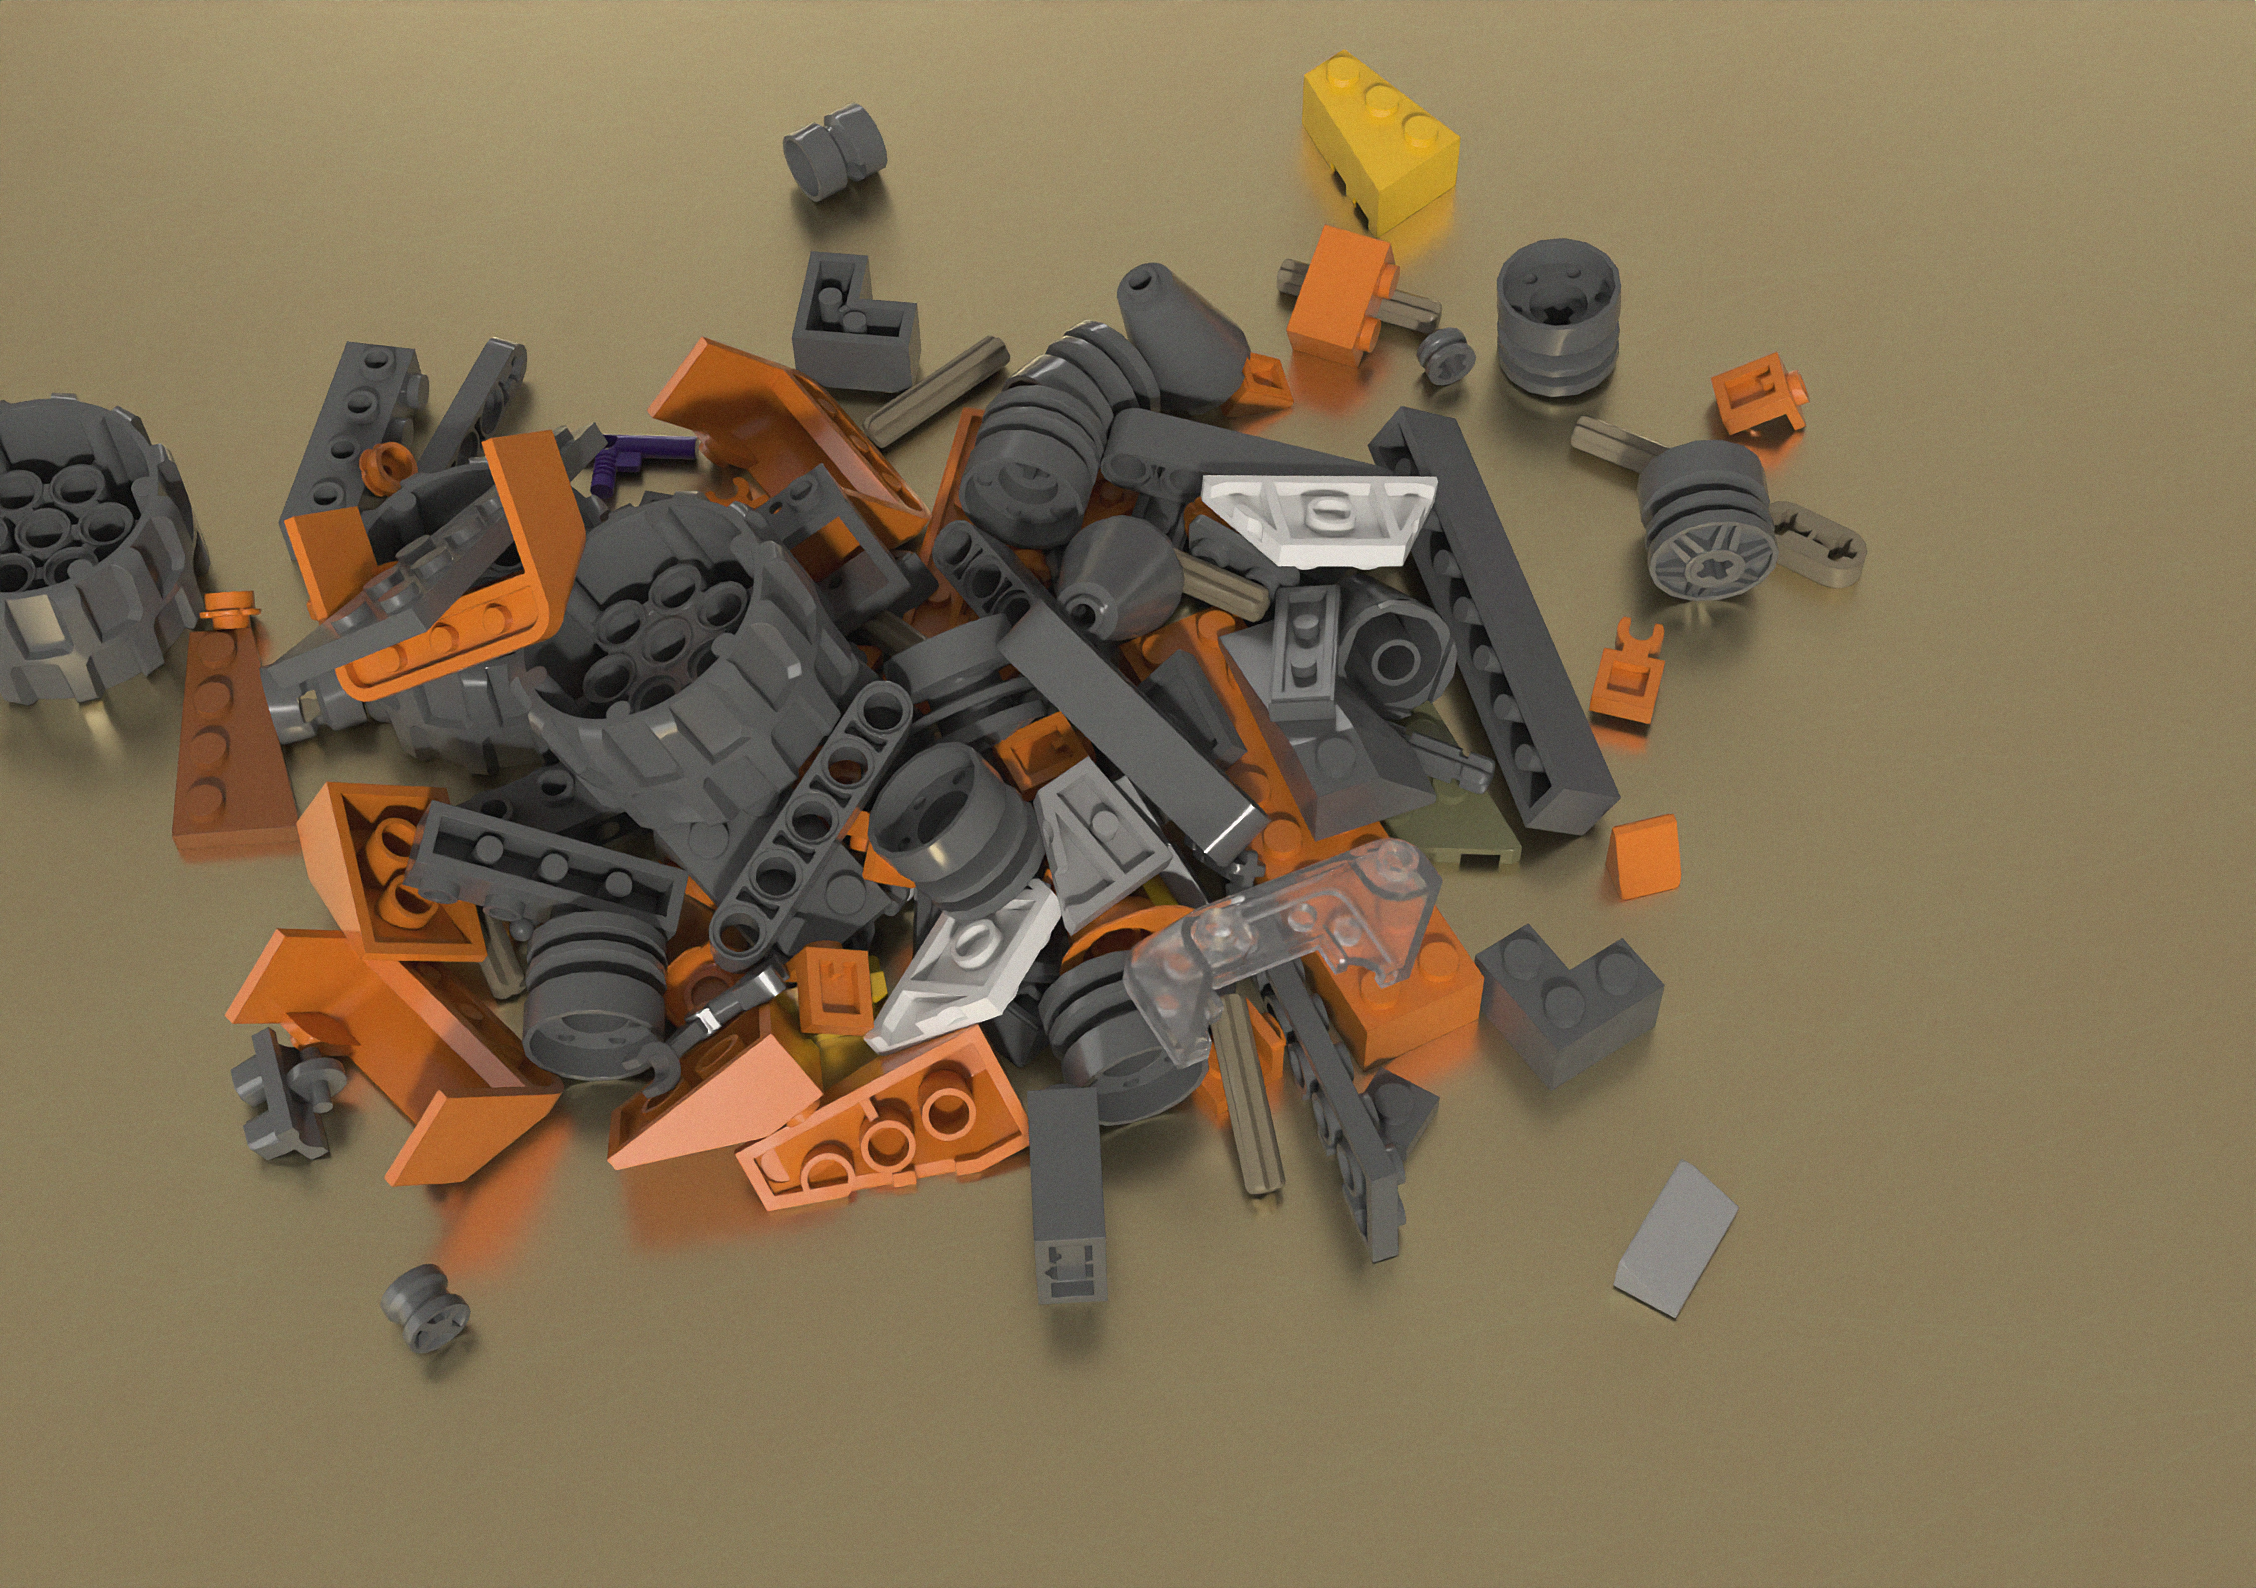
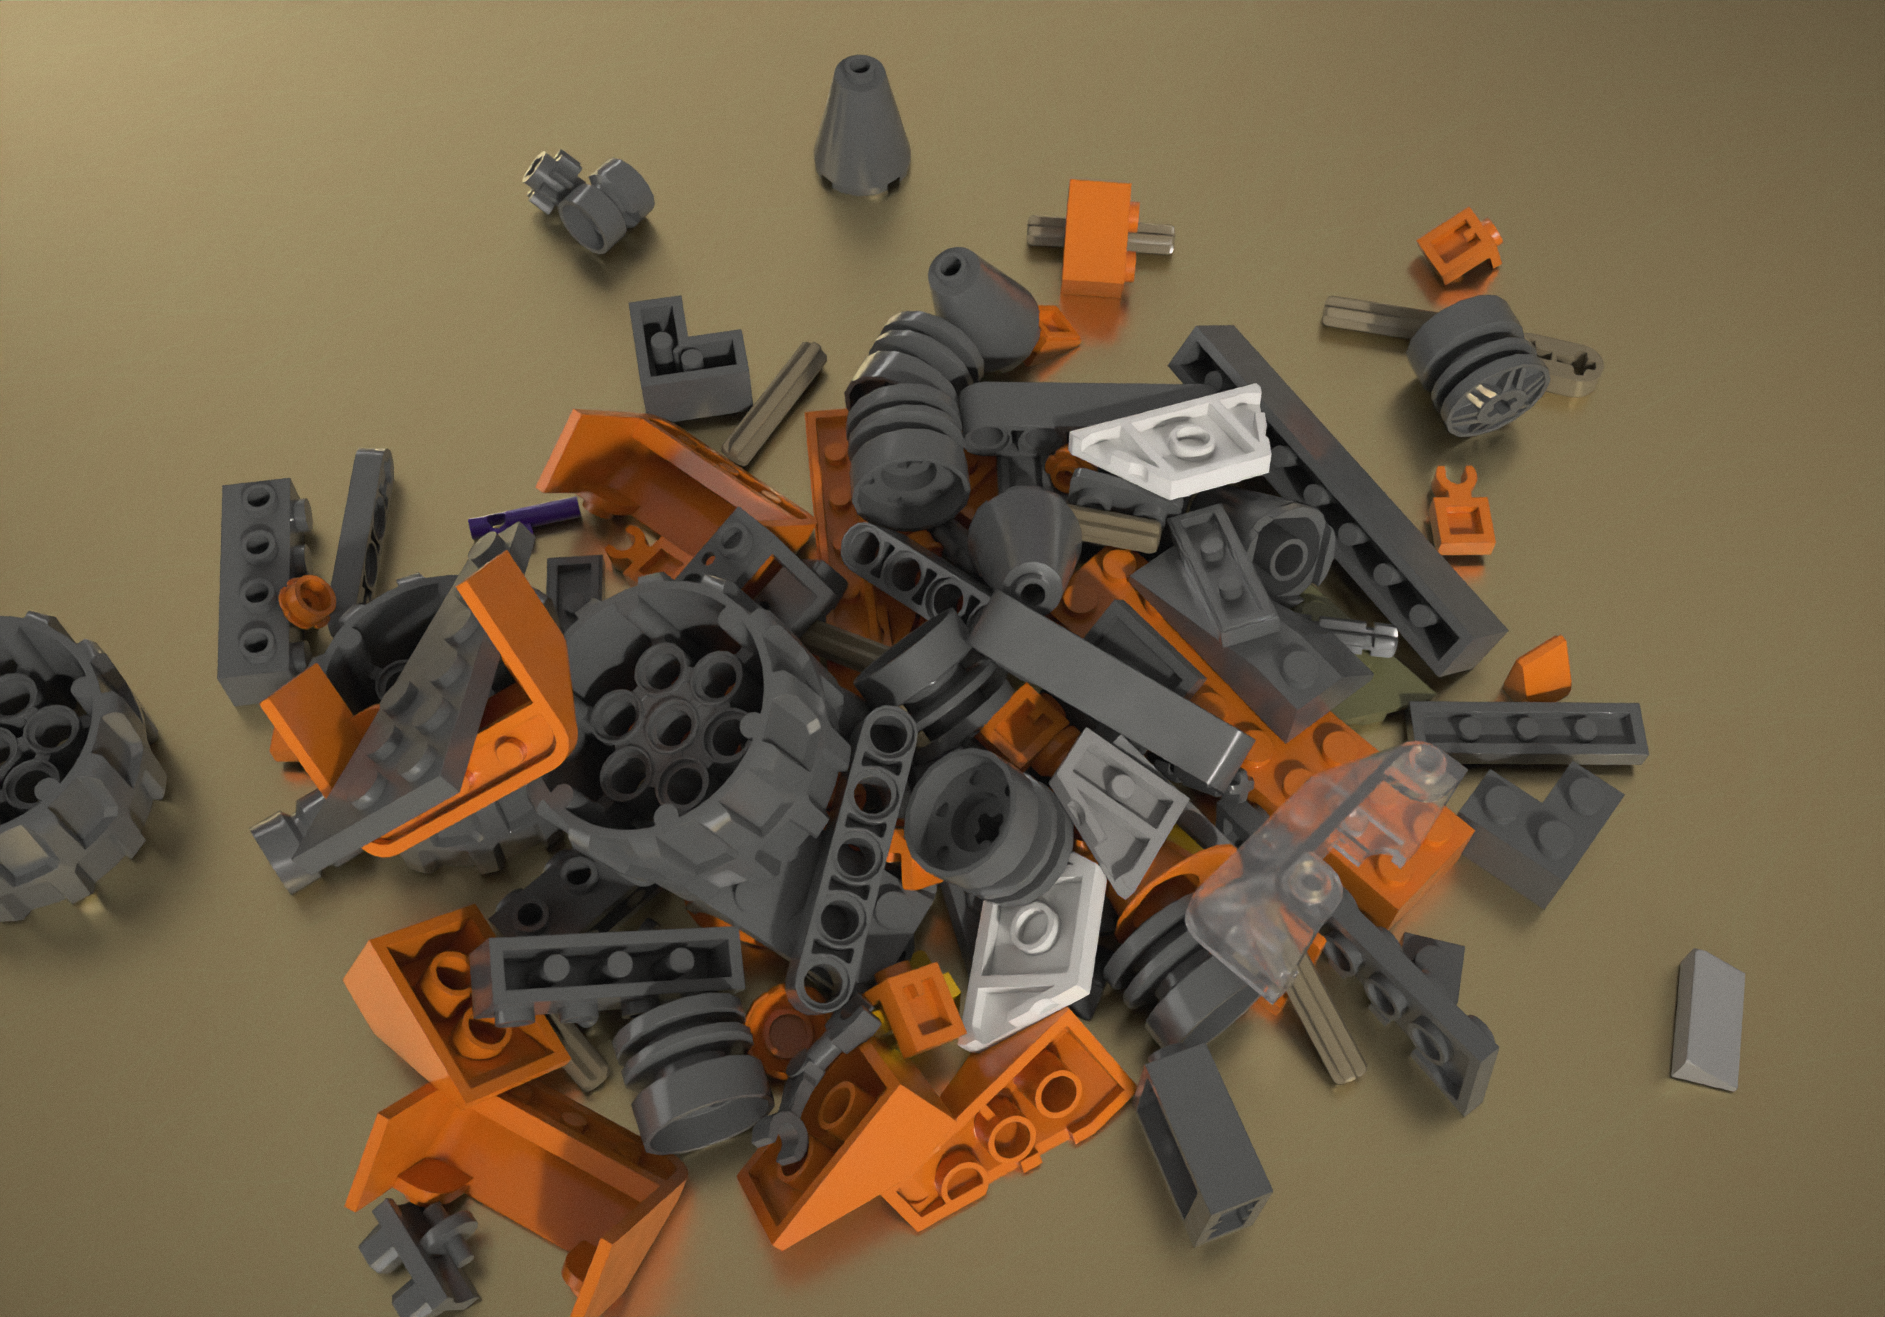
camera: 20 degrees left, 5 degrees up
dark orange wing [172,628,300,850] -> none
orange plate [199,591,261,630] -> none
yellow wedge [1302,49,1461,239] -> none
dark grey bush [1416,327,1476,386] -> none
dark grey wheel [1497,238,1621,397] -> none
none -> dark grey gear [523,149,586,215]
none -> dark grey cone [814,55,911,196]
none -> dark grey plate [1405,701,1649,765]

